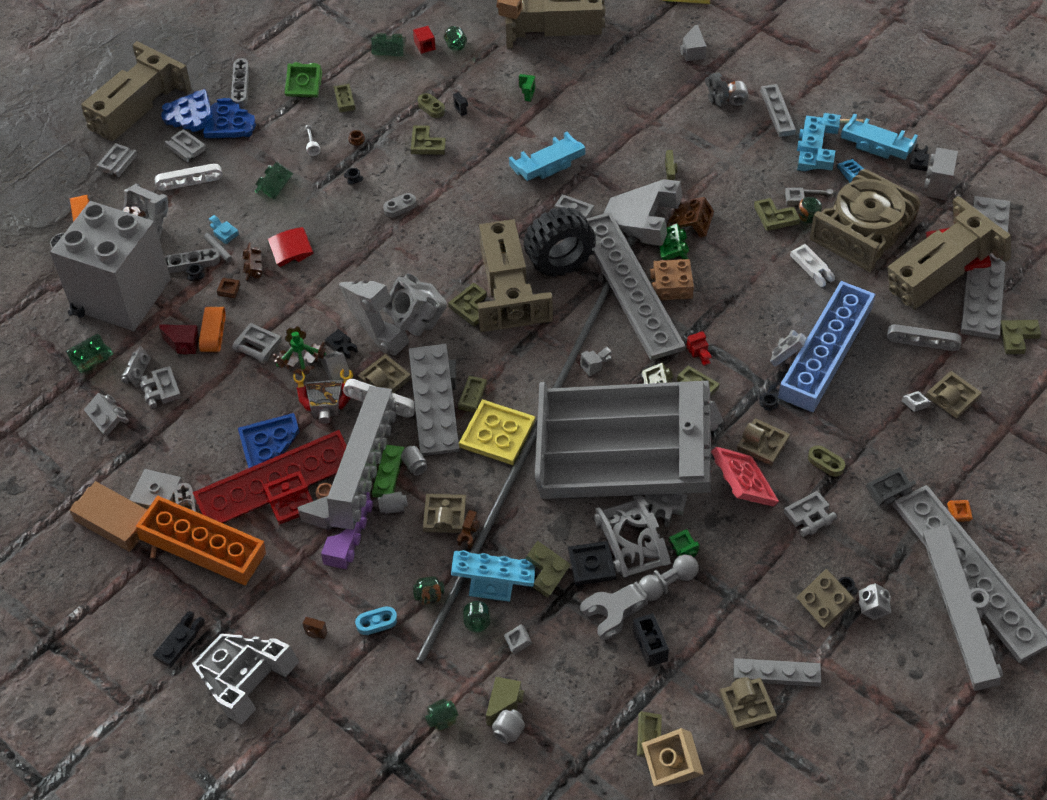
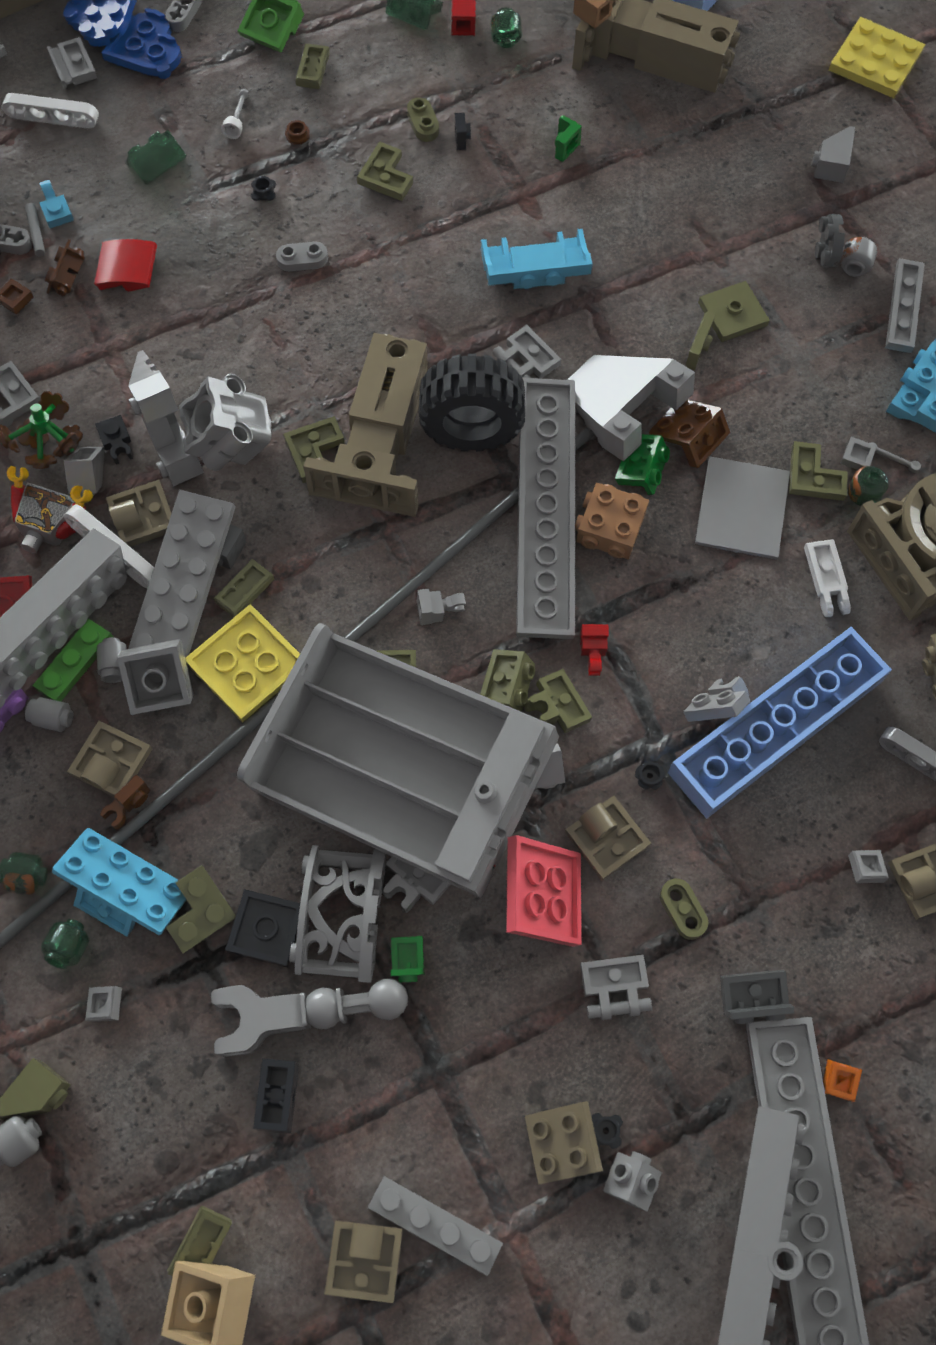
camera: 20 degrees right, 15 degrees up
none -> light grey brick [117,639,194,715]
none -> light grey piece [694,456,790,560]
none -> olive plate [698,281,770,342]

